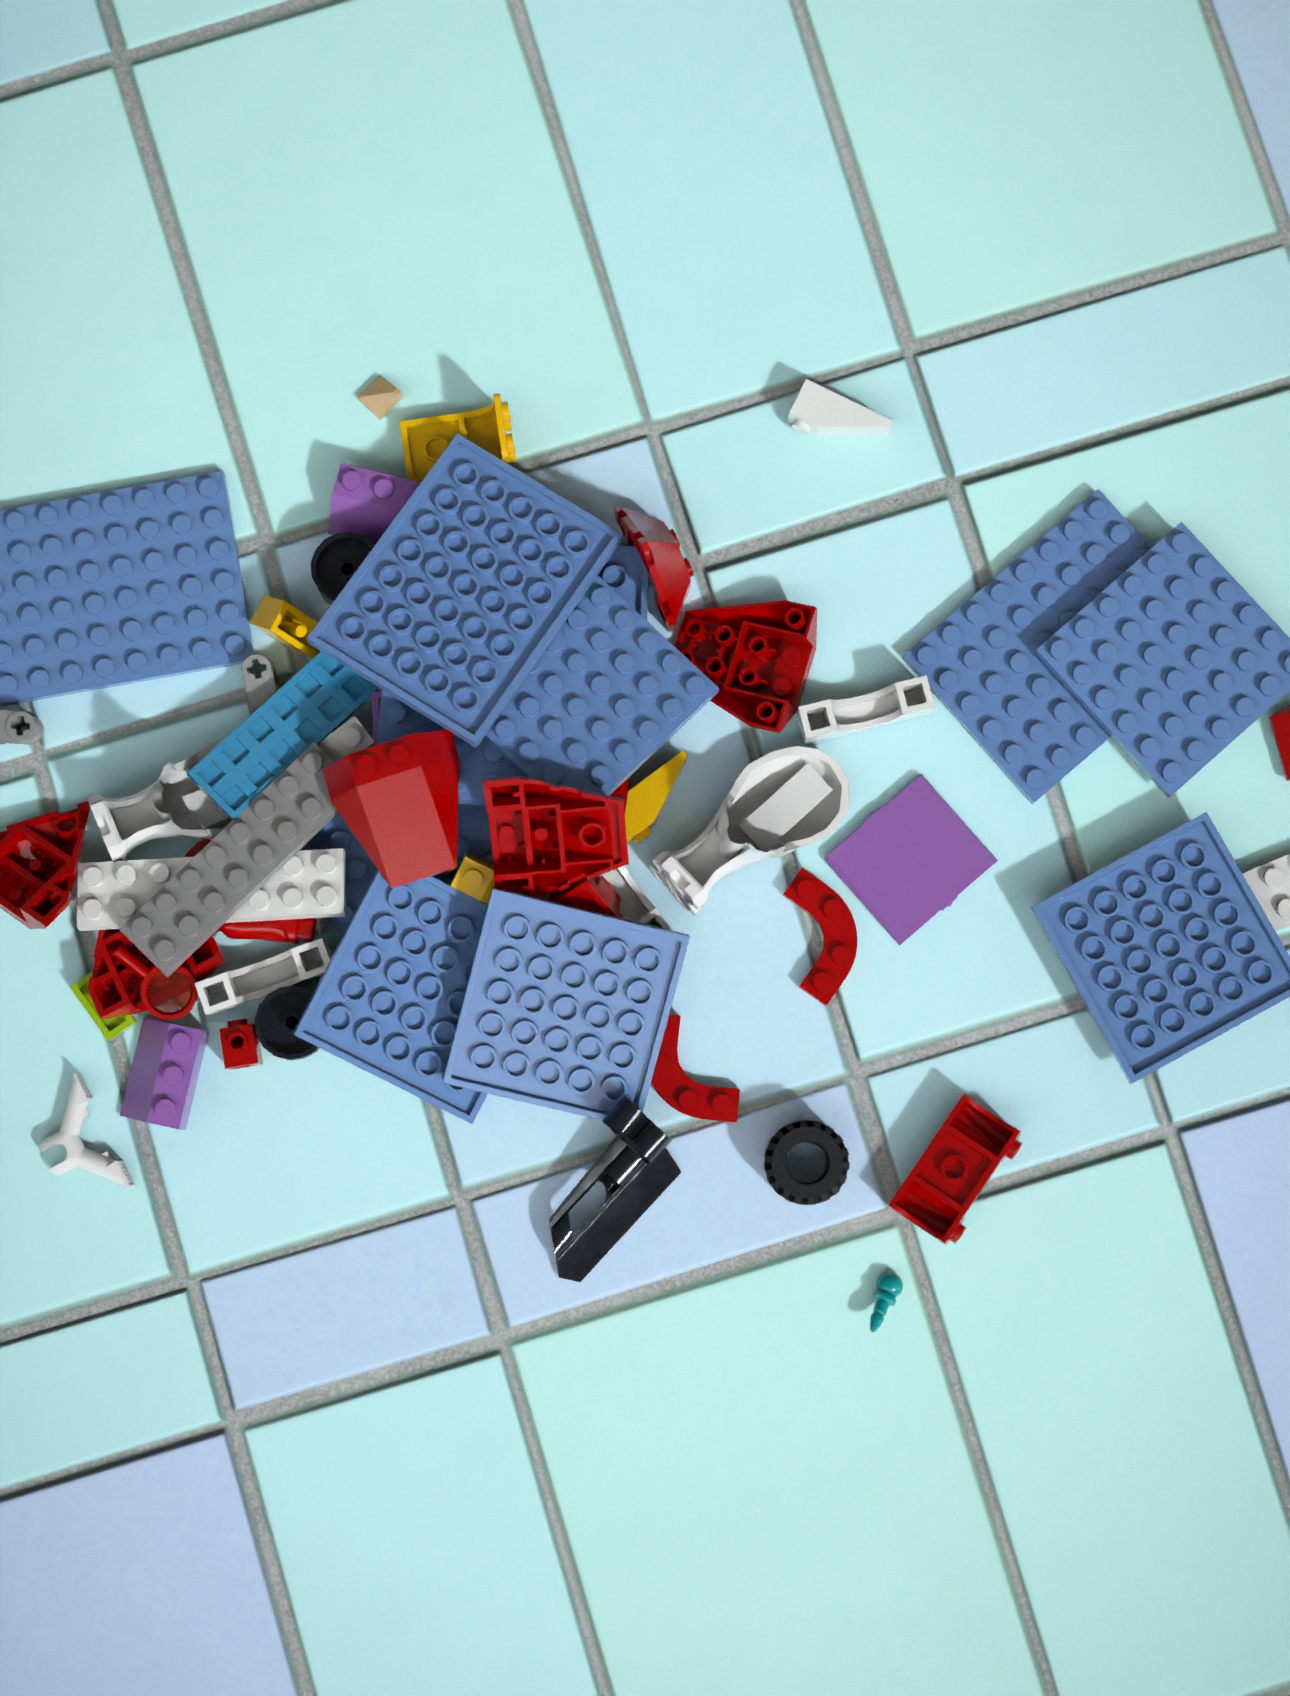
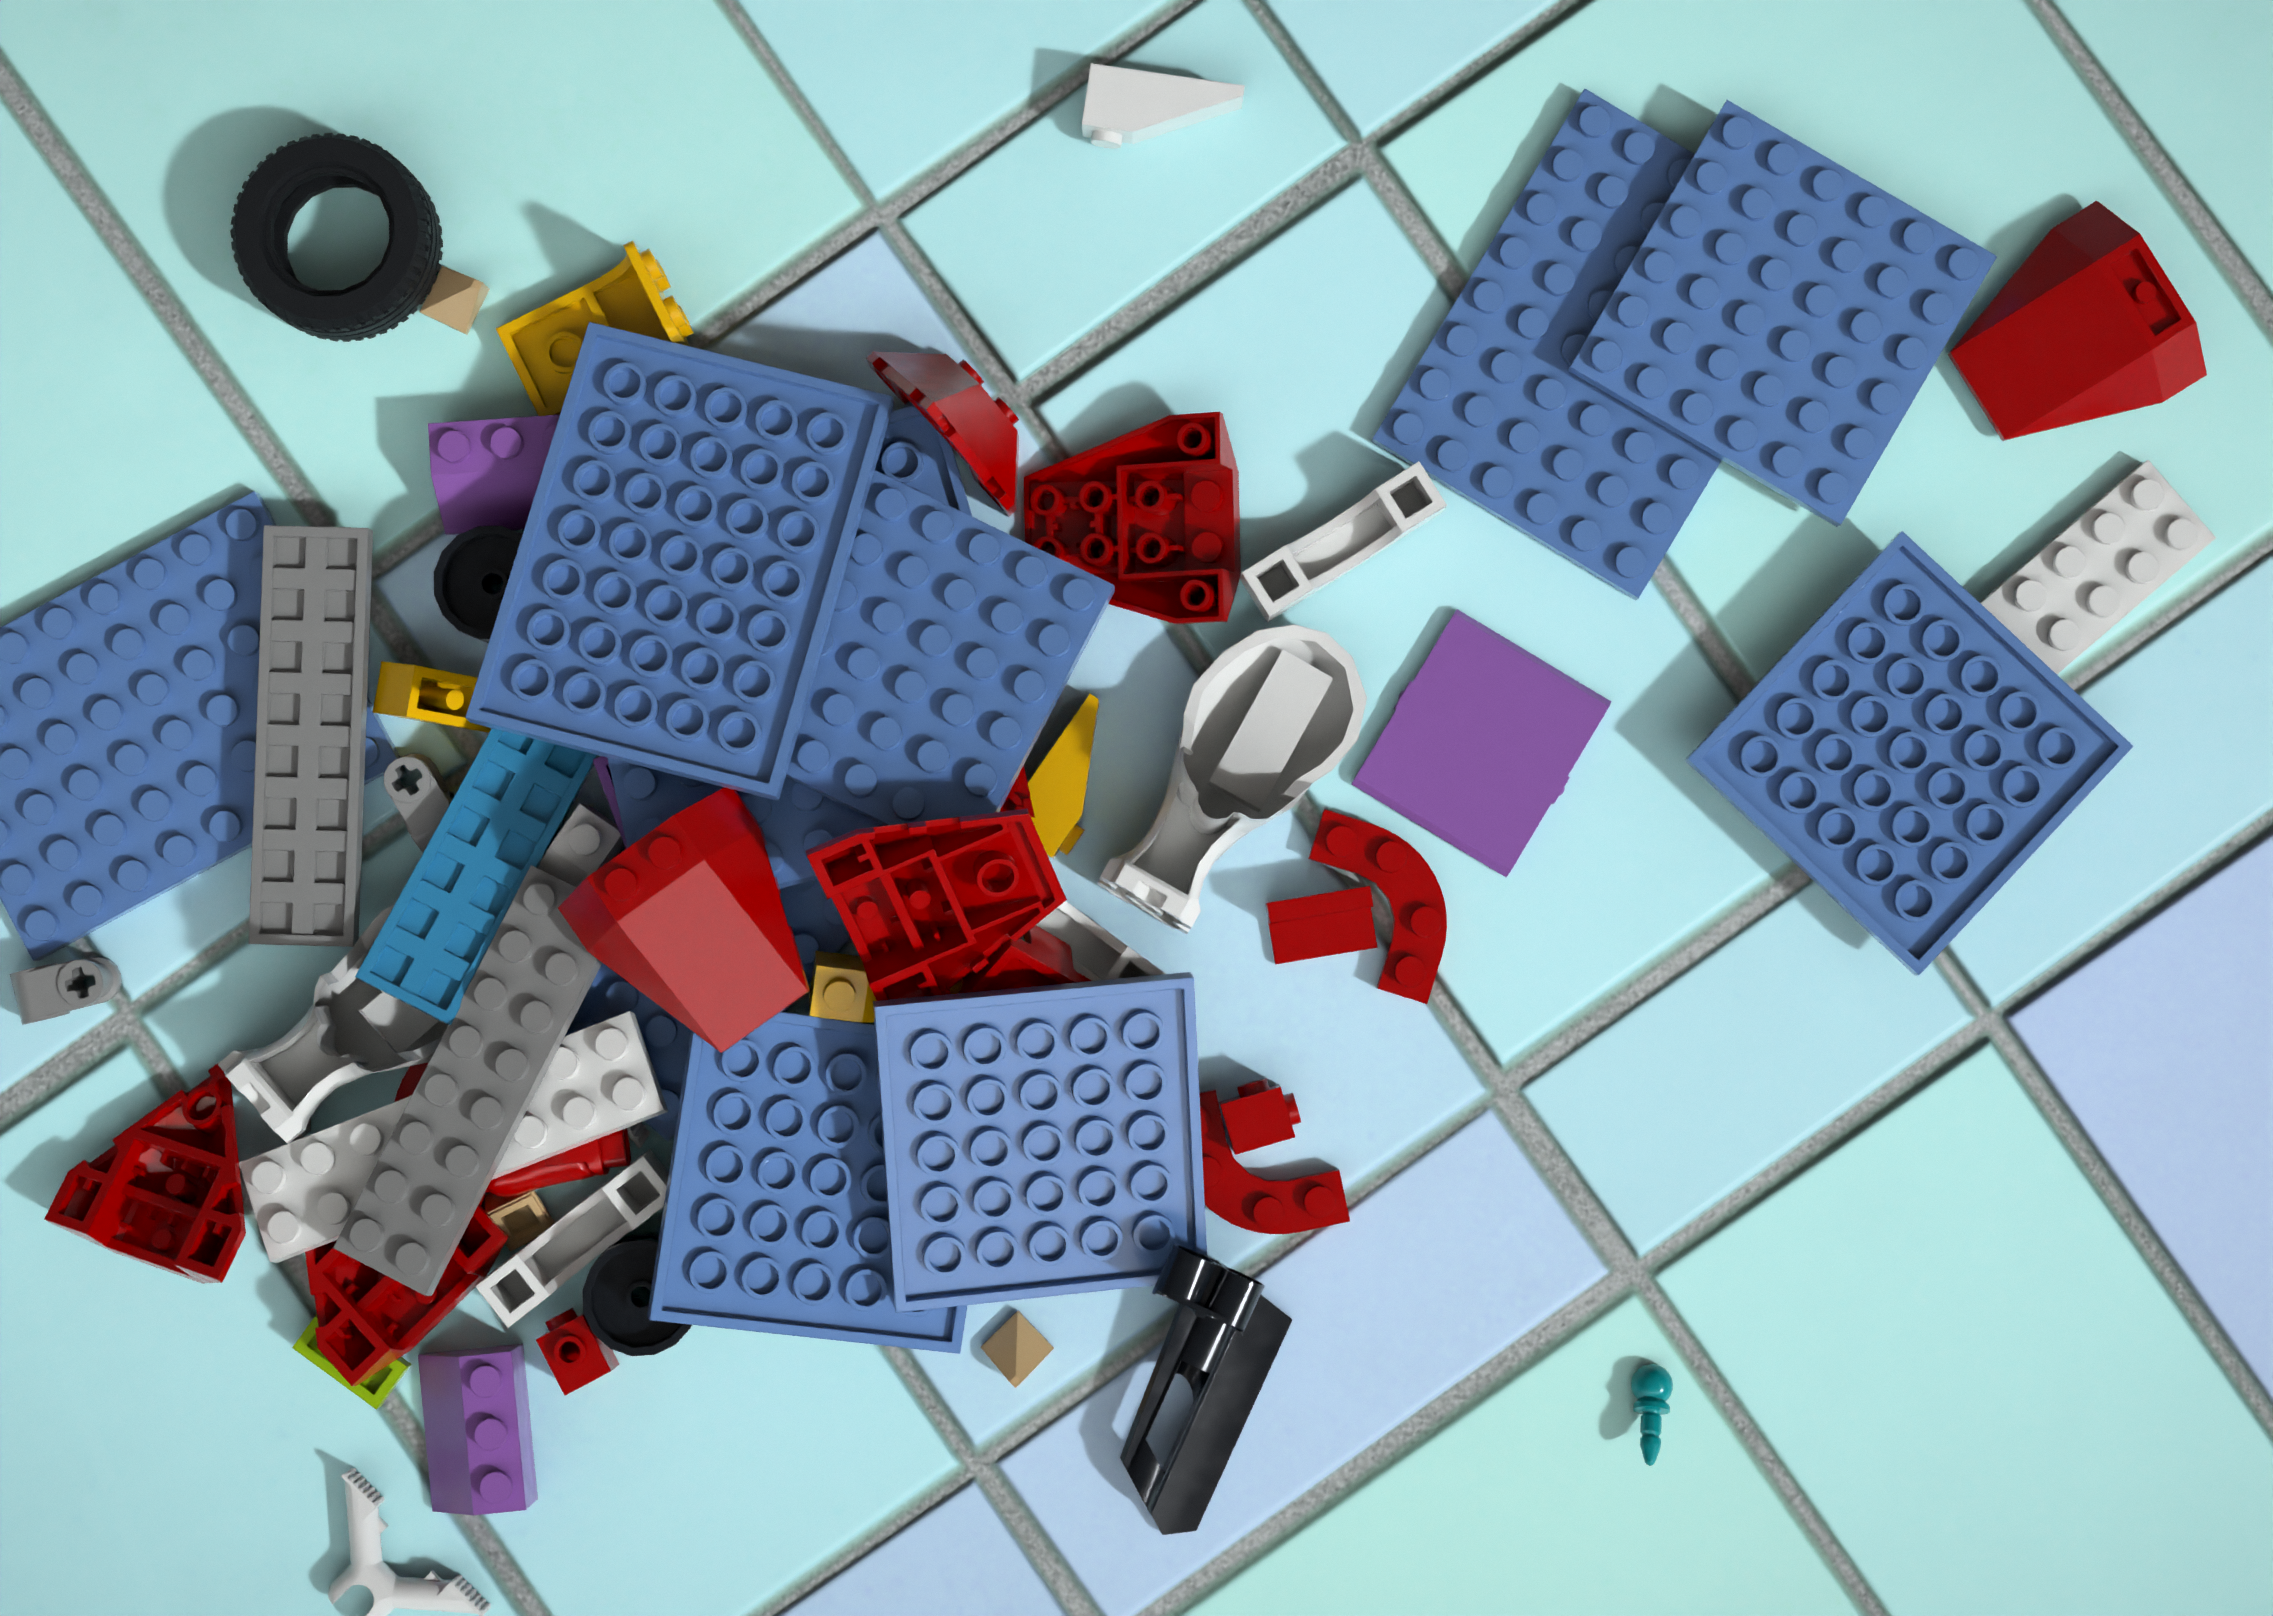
camera: 15 degrees left, 5 degrees up
piece [113,946,198,1020] -> none
black tyre [763,1120,850,1205] -> none
red piece [889,1094,1023,1246] -> none
none -> black tyre [230,133,443,342]
none -> light grey plate [248,525,373,947]
none -> tan slope [485,1190,555,1252]
none -> tan slope [981,1310,1054,1388]
none -> red brick [1219,1078,1301,1155]
none -> red panel [1265,886,1378,965]

